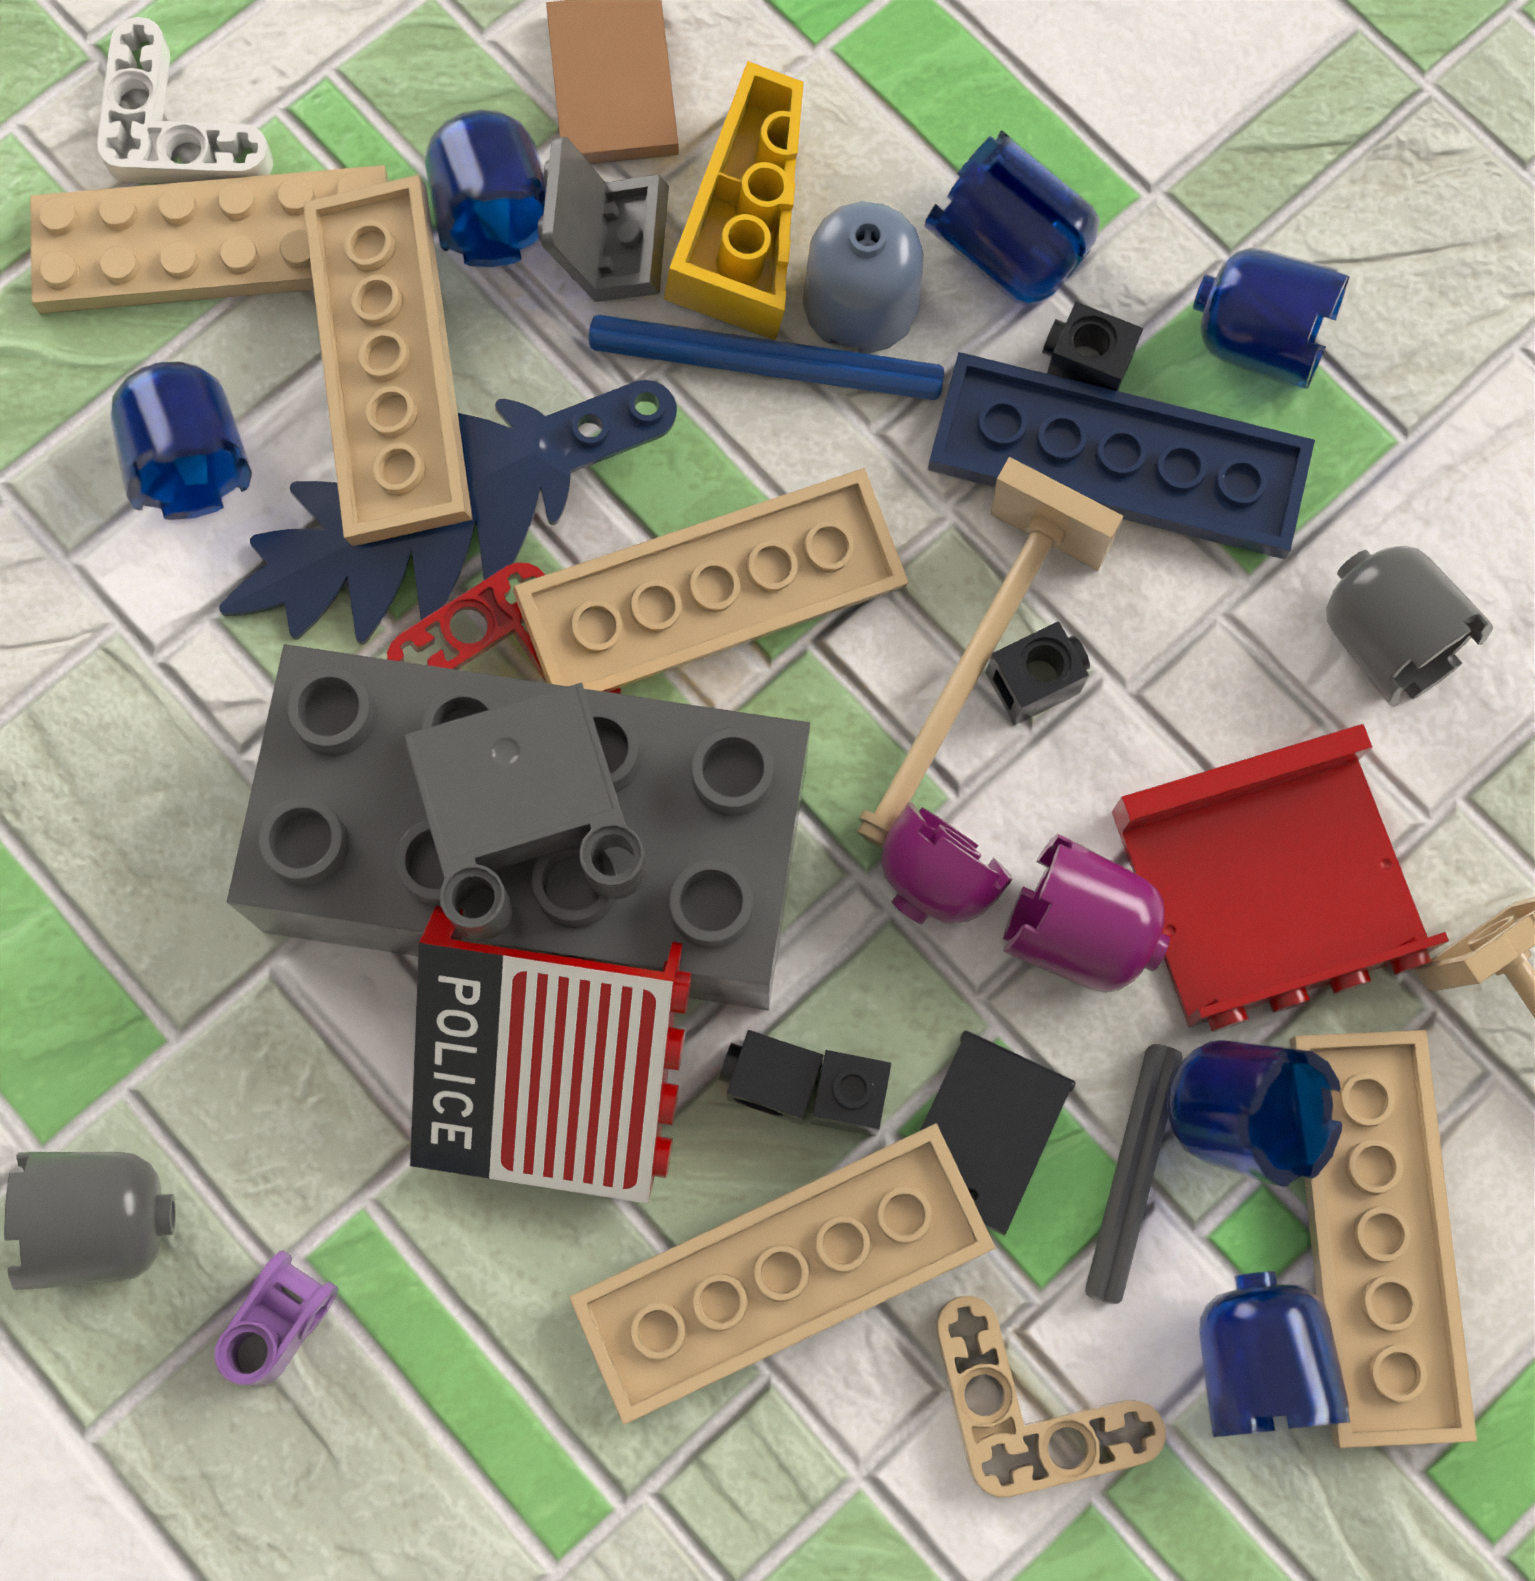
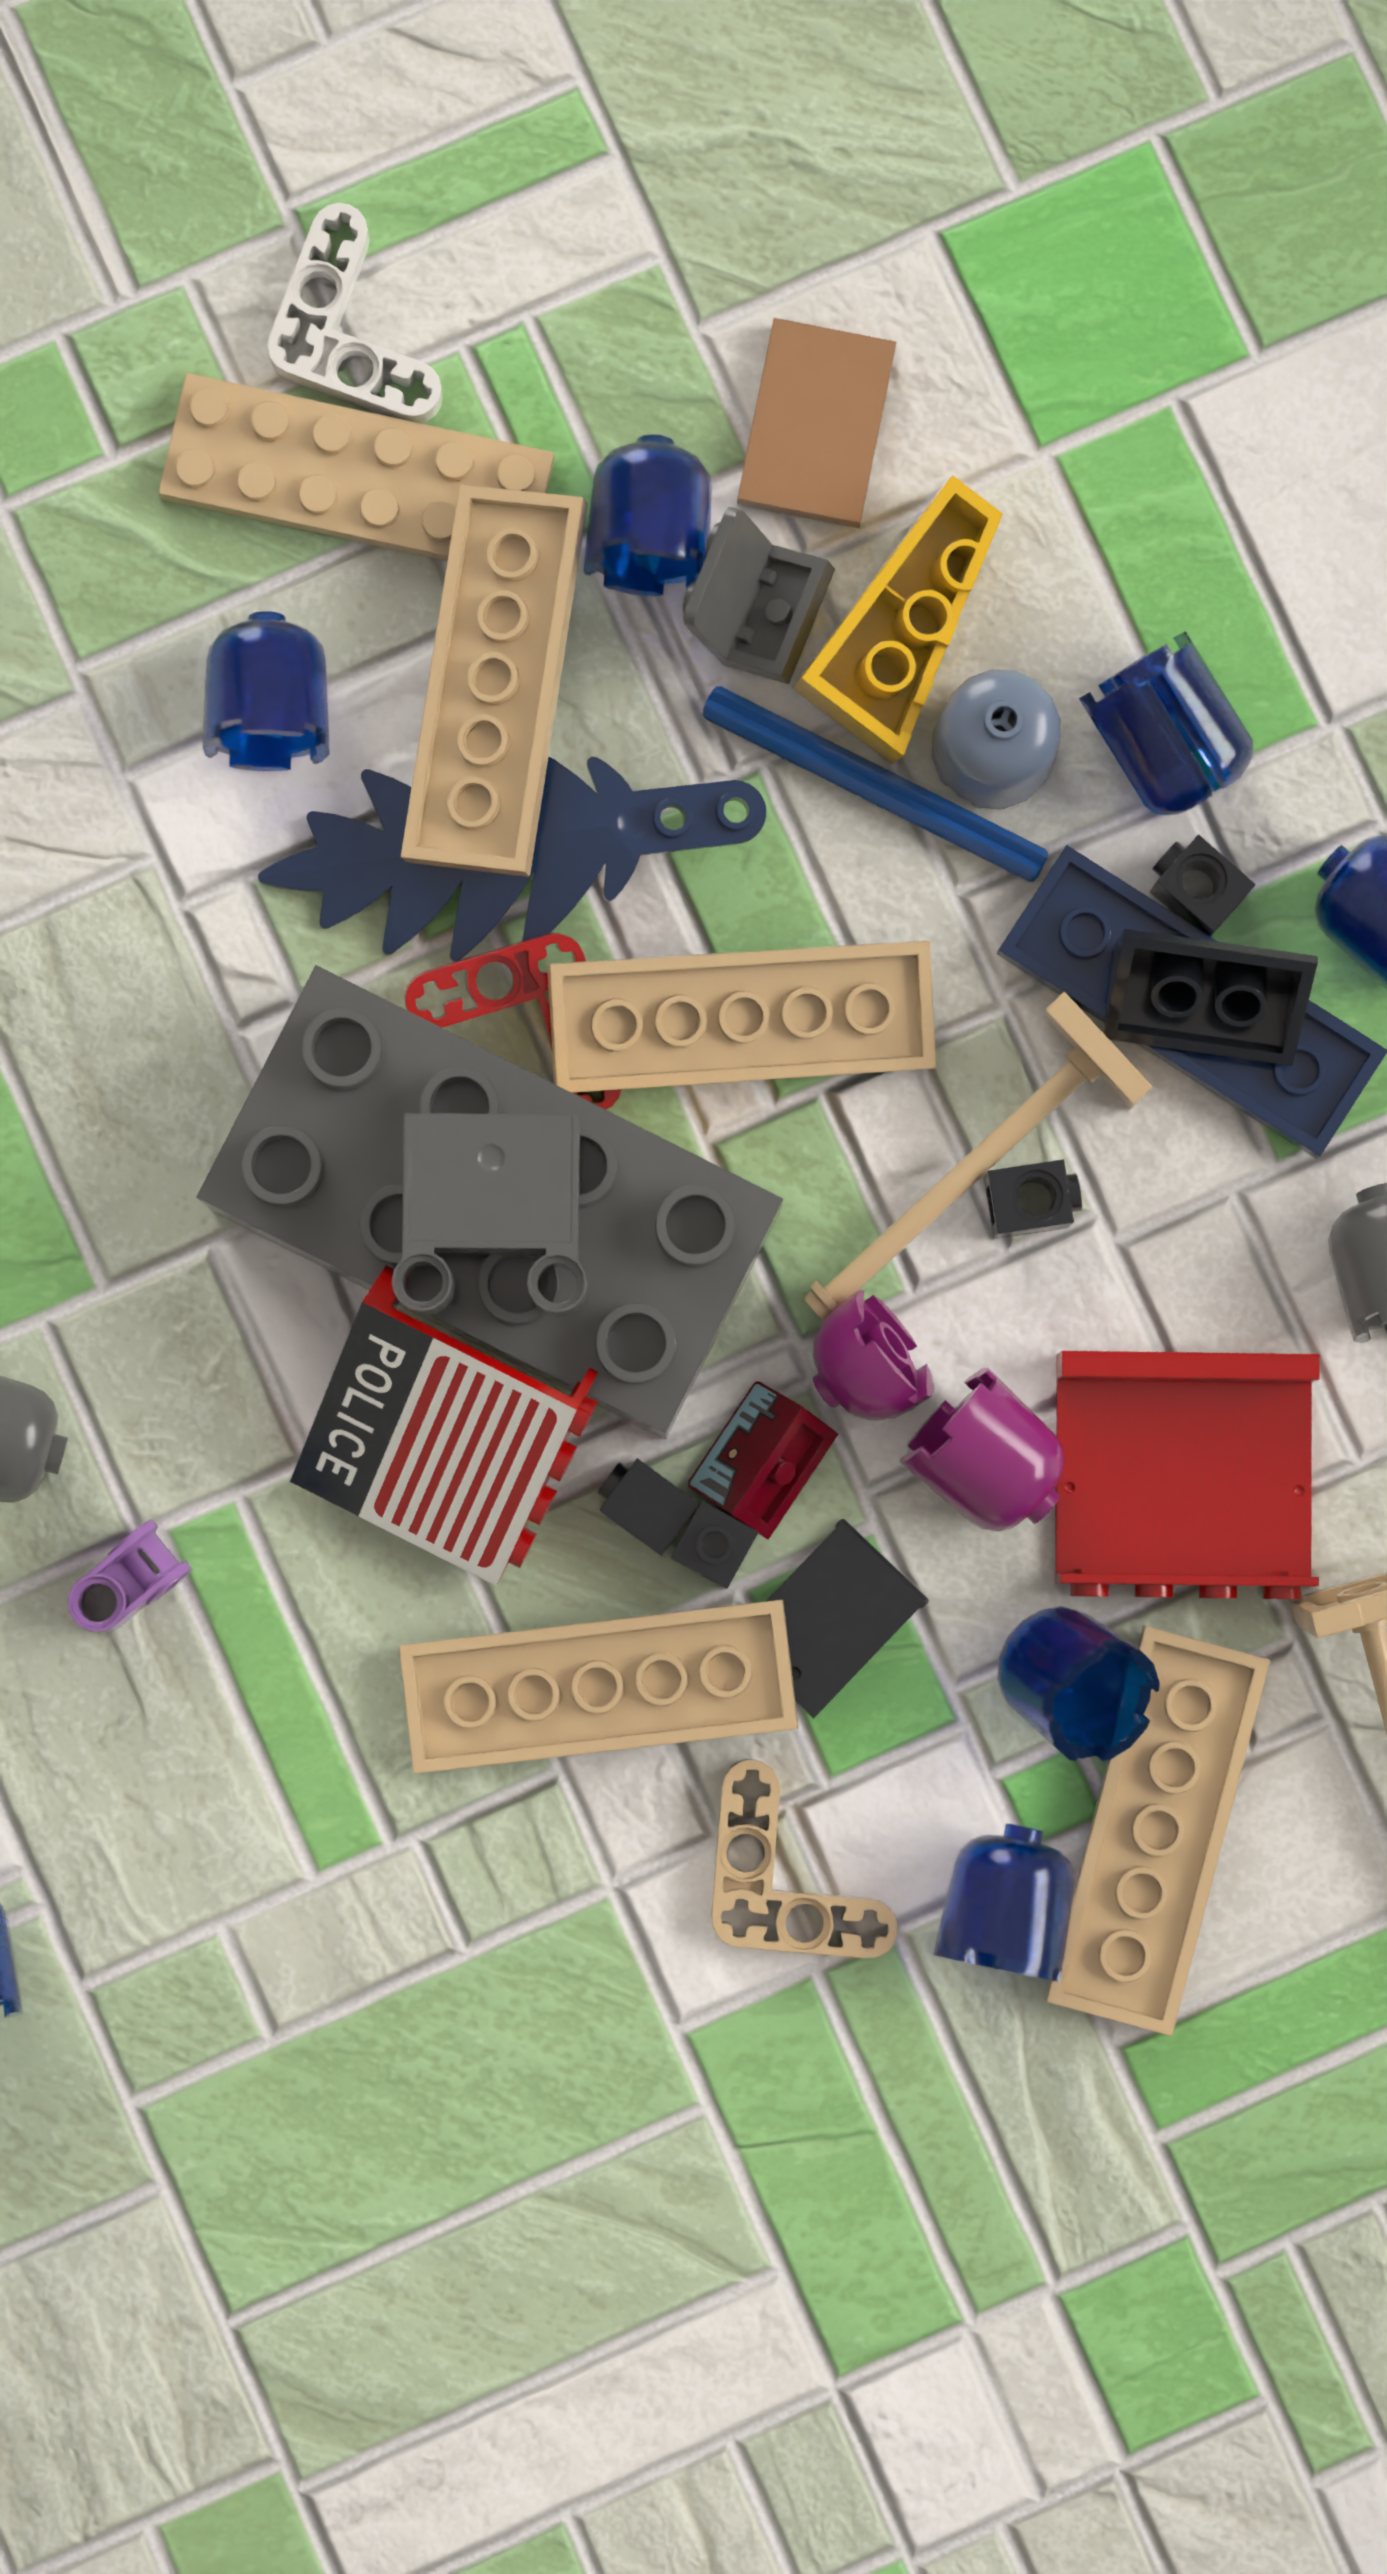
camera: 15 degrees right, 10 degrees up
dark grey axle [1085,1044,1183,1304] -> none
none -> dark red panel [688,1381,839,1540]
none -> black slope [1103,928,1318,1066]

